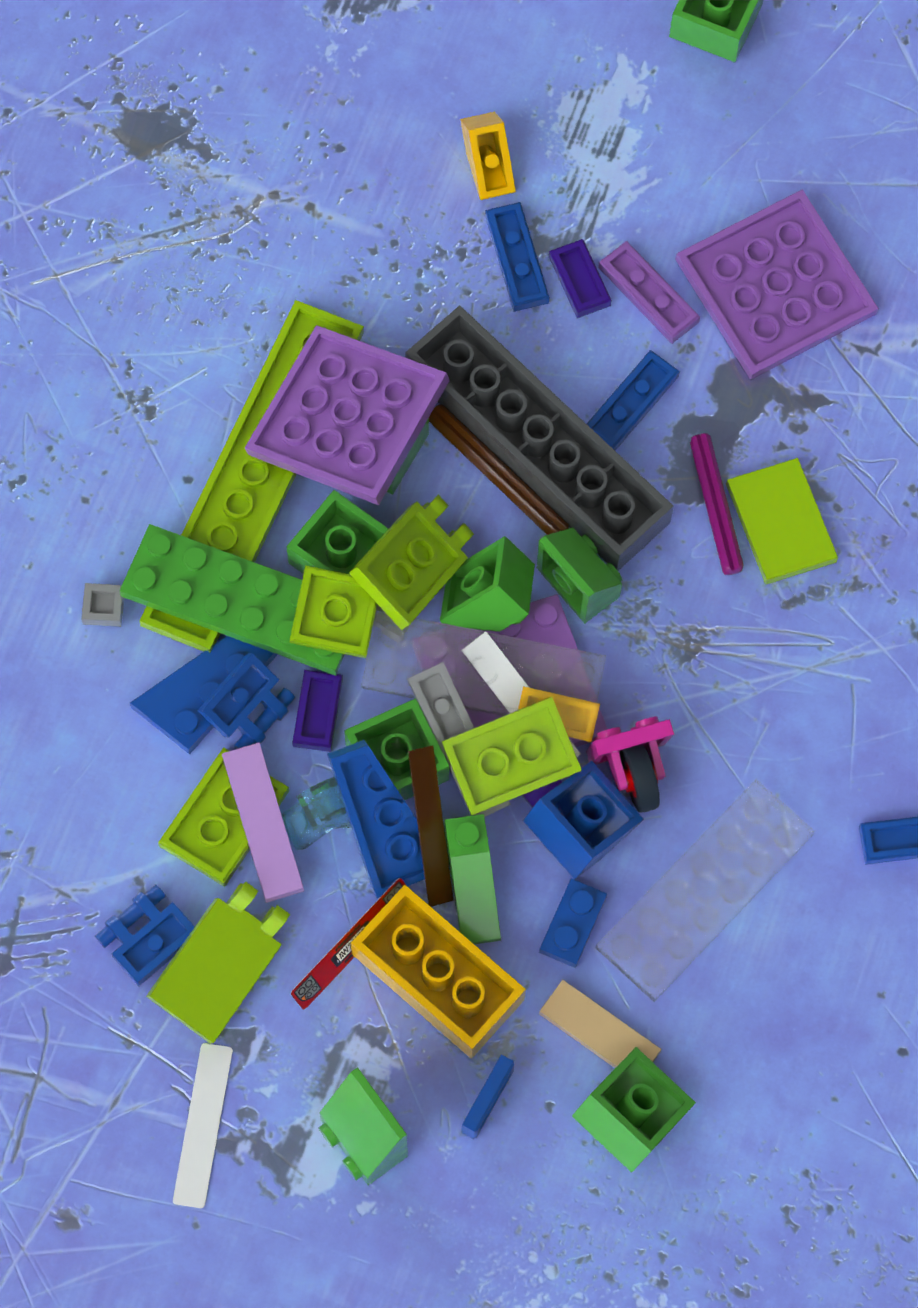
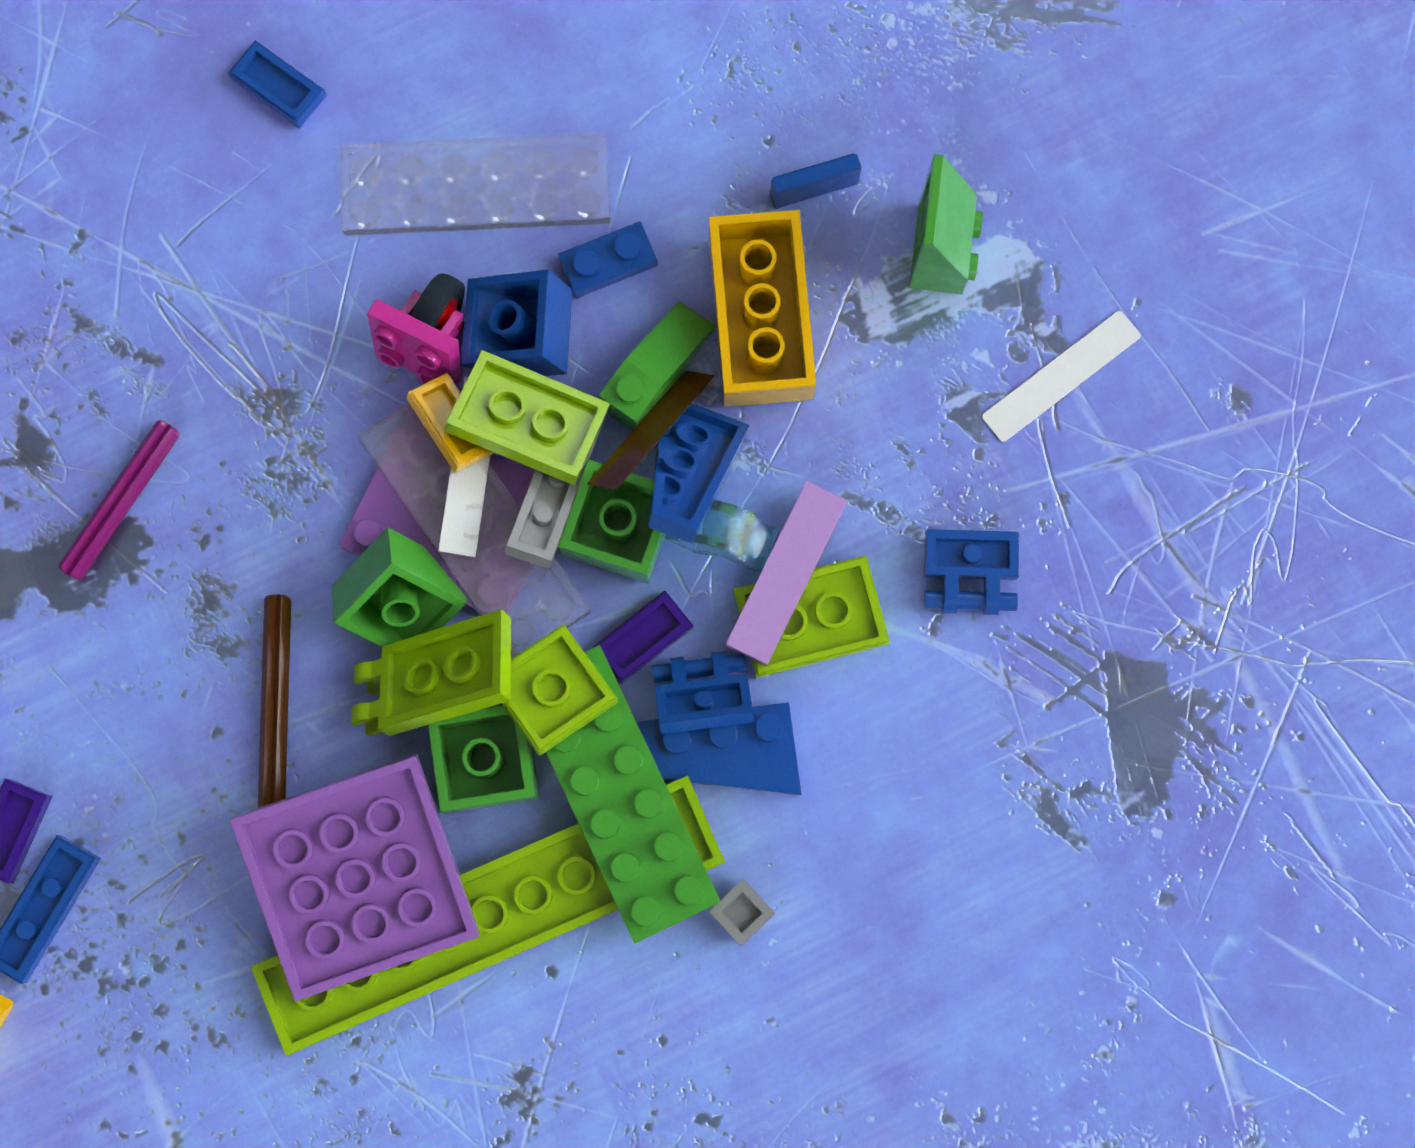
camera: 135 degrees left, 10 degrees up
lime tile [146,882,290,1043] -> none
sticker [291,878,406,1010] -> none
dark grey brick [405,305,674,571] -> none
bright green slope [536,528,622,624] -> none
tan tile [539,980,661,1068] -> none
bright green slope [572,1047,696,1173] -> none
blue tile [587,350,680,450] -> none
lime tile [726,458,838,585] -> none

